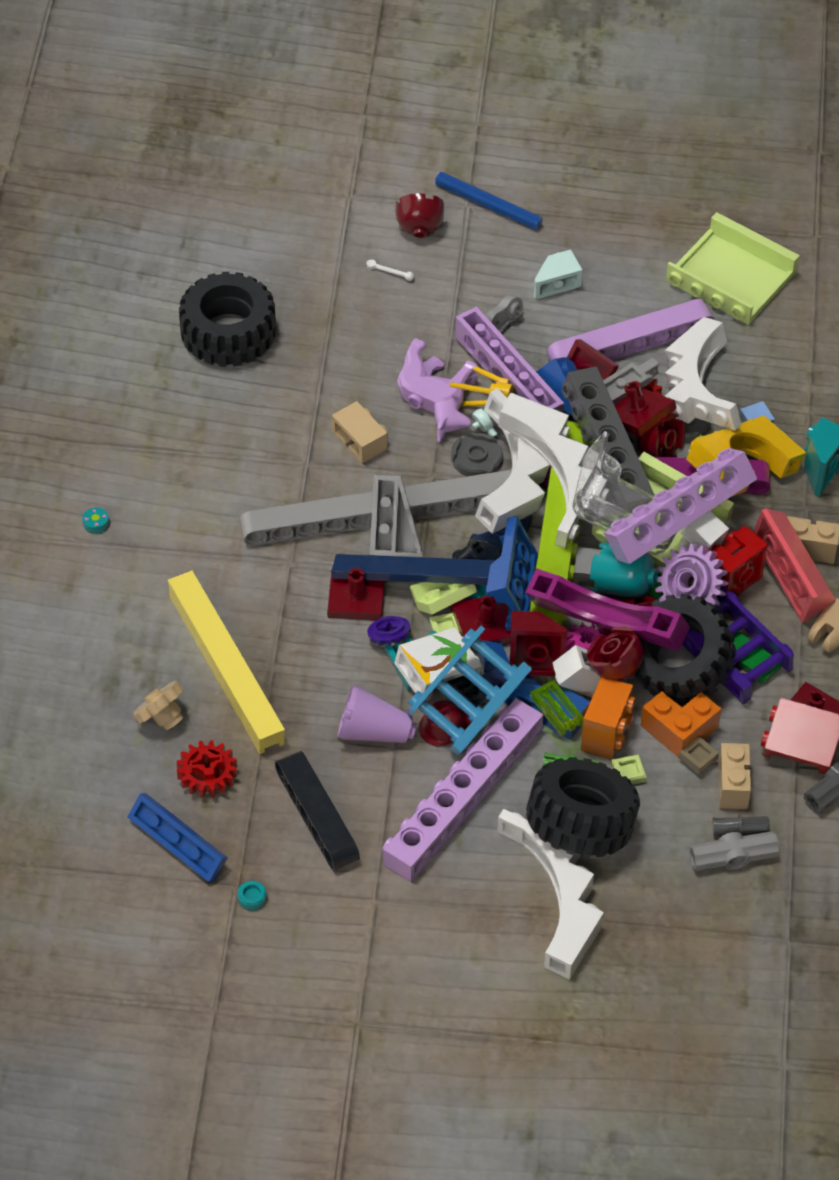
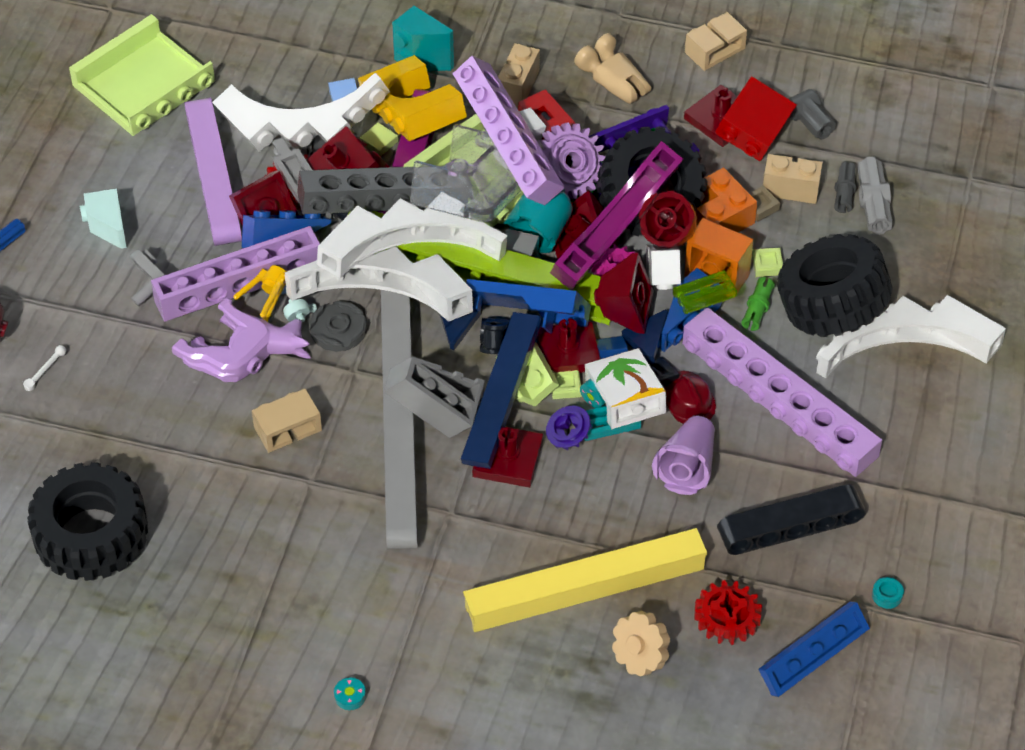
camera: 80 degrees left, 0 degrees up
dark azure fence [407,626,532,756] -> none
coral slope [754,508,836,623] -> none

